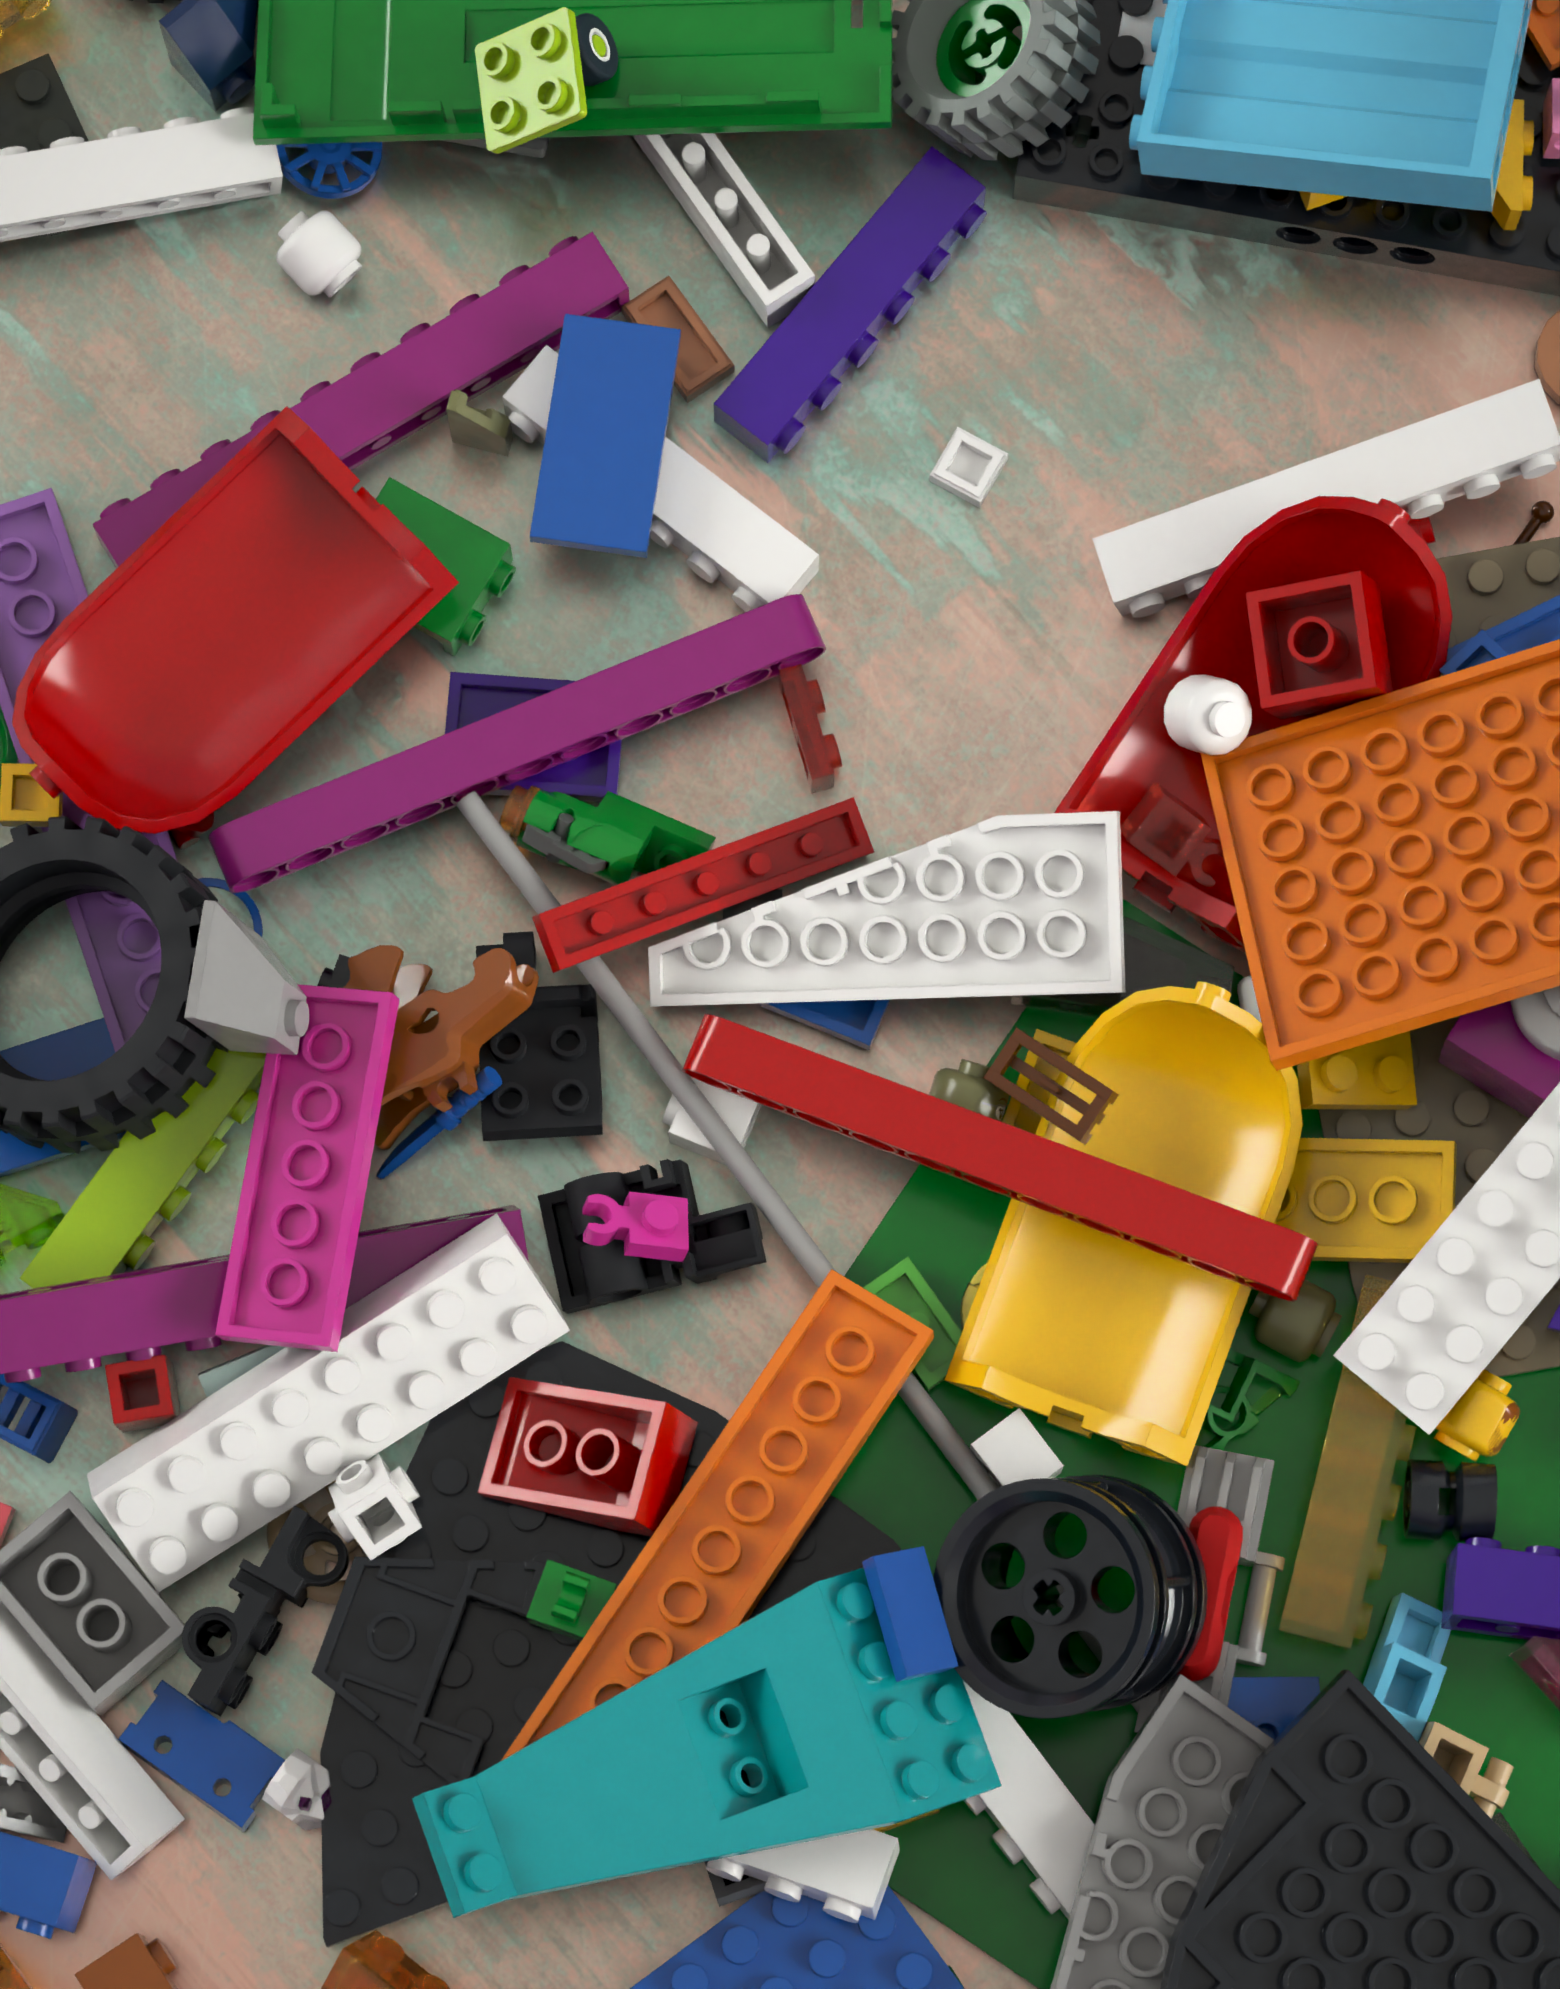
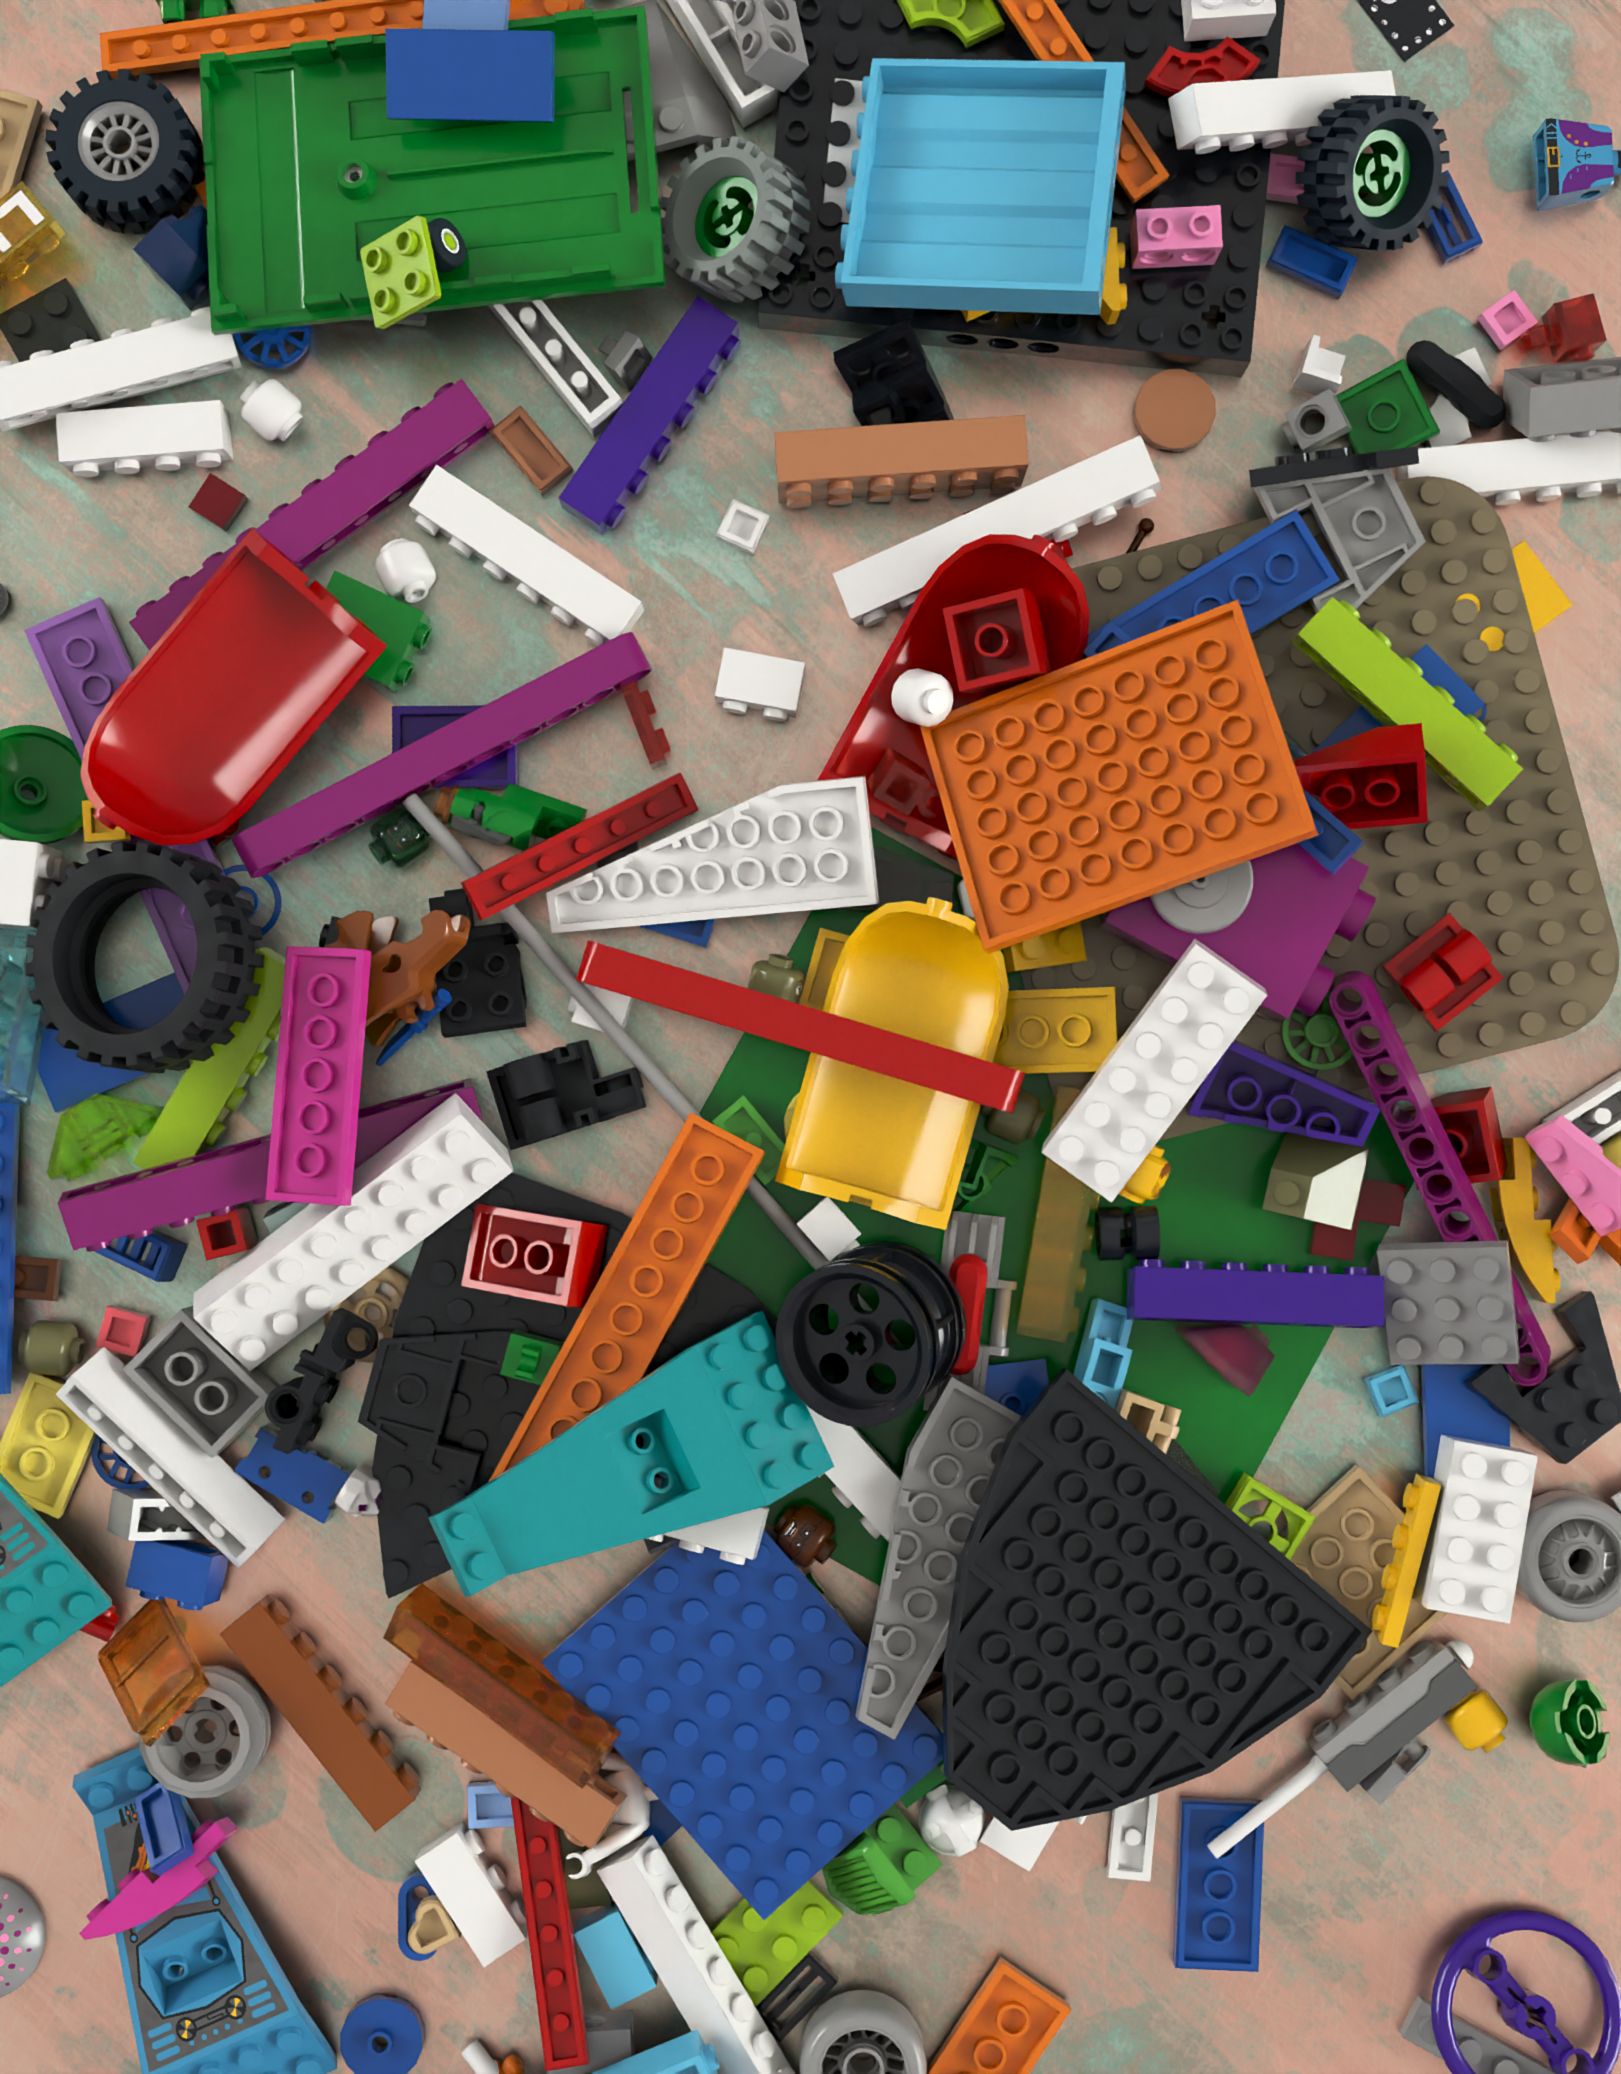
camera: 10 degrees left, 10 degrees up
light grey slope [184,900,309,1055] -> none
white brick [328,1454,422,1560] -> none
olive tile [446,389,513,456] -> none
blue tile [530,314,681,558] -> none
dark pink plate [582,1191,689,1262] -> none
blue tile [862,1546,958,1682] -> none
reddish brown tile [983,1027,1119,1145] -> none
none -> white brick [55,400,233,477]
none -> dark red tile [188,473,248,532]
none -> clear green head [368,808,431,869]
none -> white head [375,538,436,602]
none -> light grey tile [598,330,653,390]
none -> white brick [715,647,805,722]
none -> nougat brick [774,415,1029,508]
none -> reddish brown head [774,1504,837,1567]
none -> black slope [833,318,954,426]

